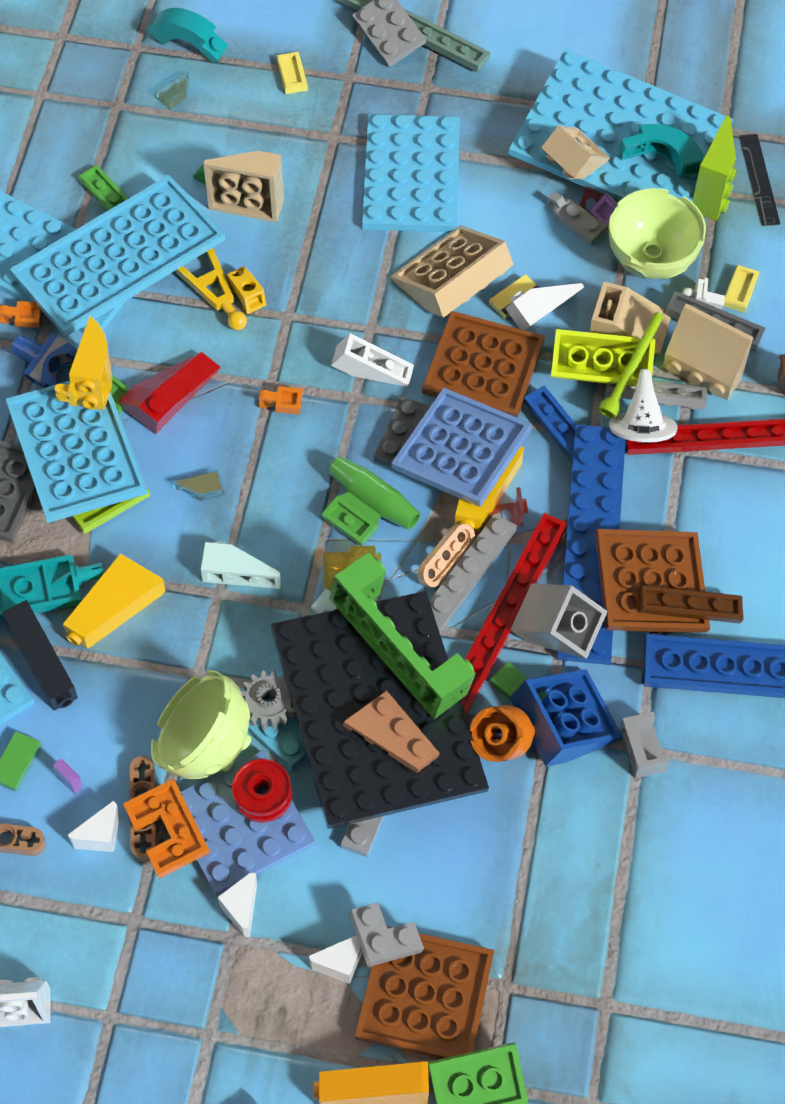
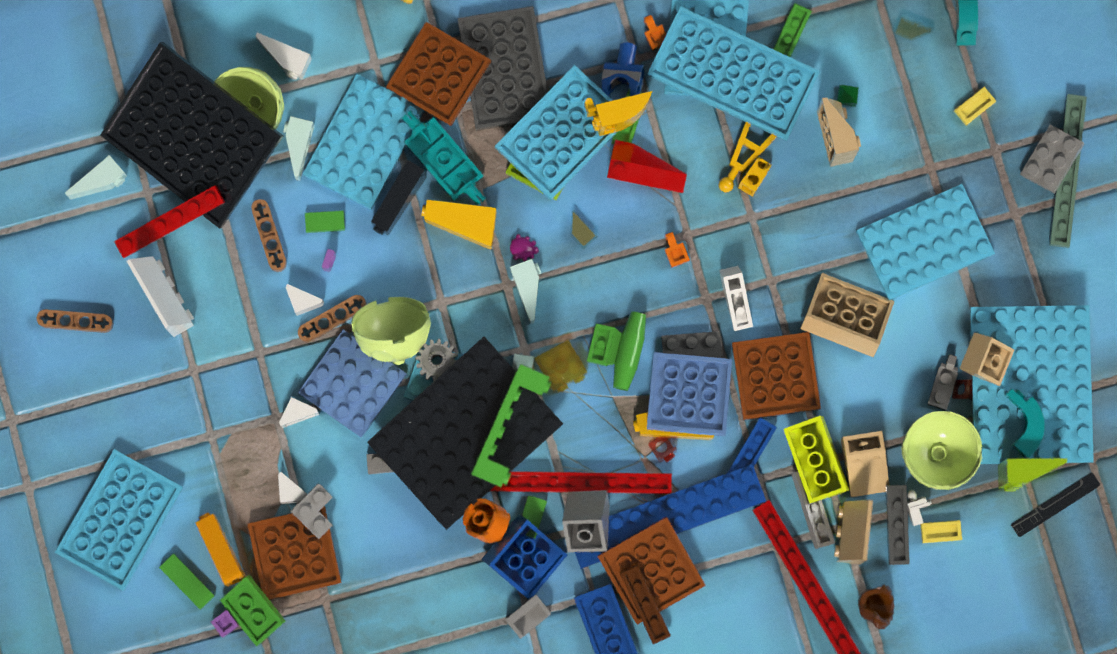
camera: 65 degrees right, 20 degrees up
orange plate [123,778,210,879] -> none
red wheel [232,759,293,823] -> none
nougat wing [343,691,440,773] -> none
light nougat plate [417,524,475,587] -> none
light grey plate [429,513,517,633] -> none
light yellow tile [489,274,540,319] -> none
white slope [505,283,584,330] -> none
medium lavender tile [590,193,617,227] -> none
lime piece [598,312,663,419] -> none
white piece [609,369,678,442] -> none
none -> magenta piece [510,234,539,262]

